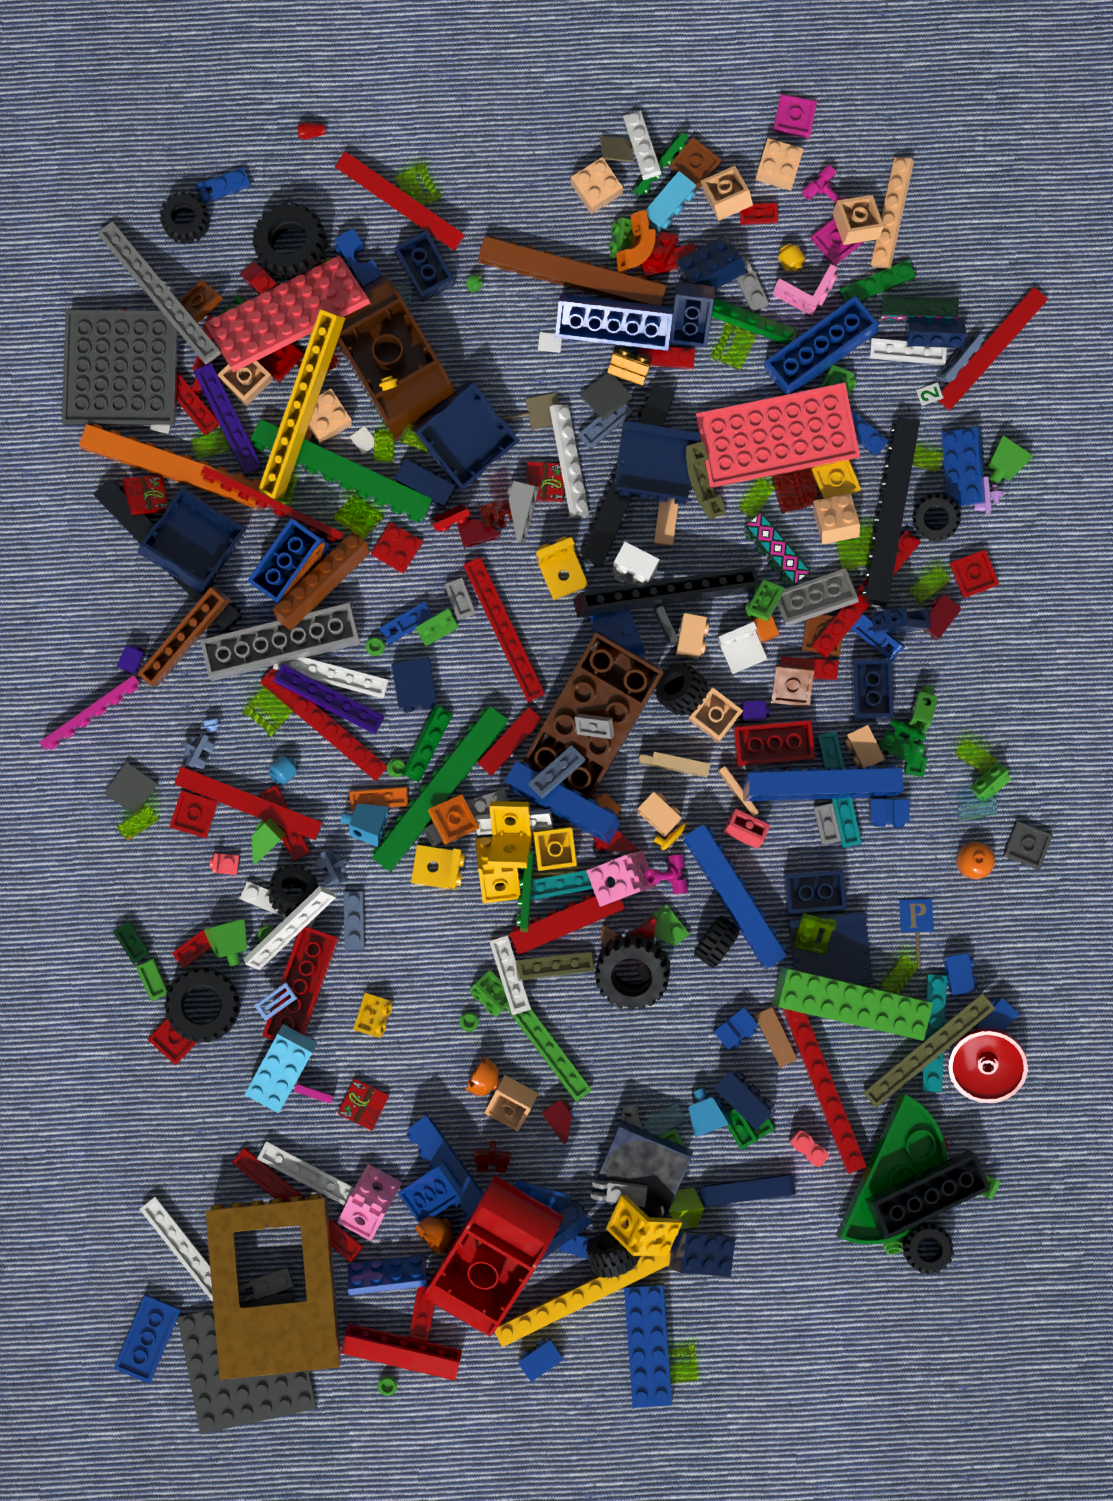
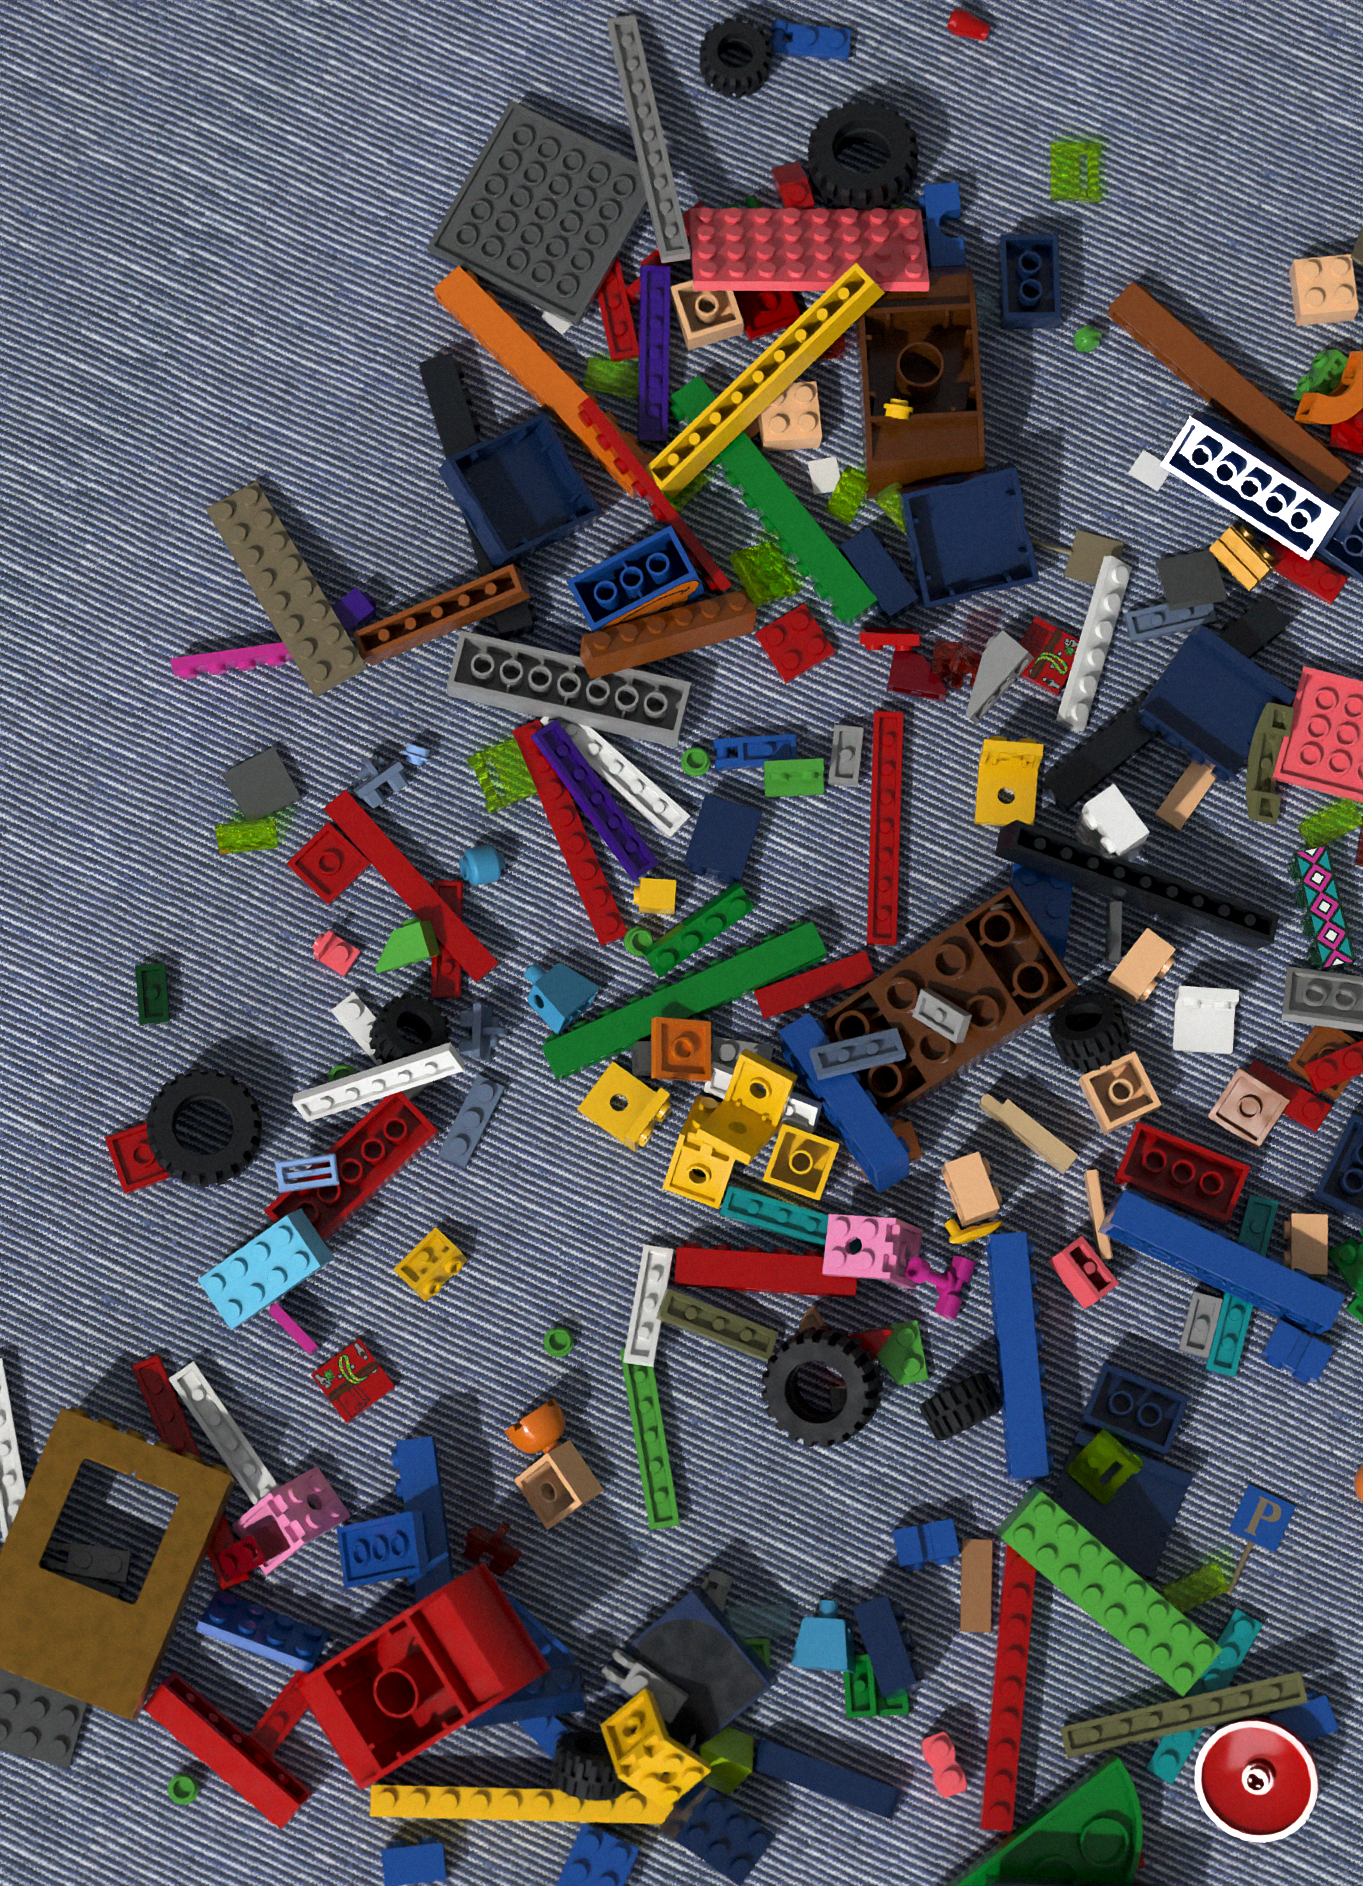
camera: 30 degrees right, 5 degrees down
red tile [123,476,168,515] -> none
bright green tile [135,958,169,1002] -> none
red plate [172,930,211,969] -> none
dark orange plate [179,279,223,324] -> none
bright green torso [204,919,247,967] -> none
red tile [335,151,465,251] -> none
orange tile [349,787,408,810] -> none
orange cylinder [415,1216,453,1255] -> none
bright green bracket [469,970,509,1017] -> none
green plate [517,852,534,932] -> none
dark red slope [541,1099,572,1145] -> none
red slope [593,830,637,853] -> none
dark purple brick [741,701,769,723] -> none
bright green bracket [746,579,785,621] -> none
orange brick [752,615,779,643] -> none
blue brick [943,953,978,995] -> none
none -> dark tan plate [206,481,367,698]
none -> dark red brick [216,1521,291,1581]
none -> yellow brick [633,878,677,915]

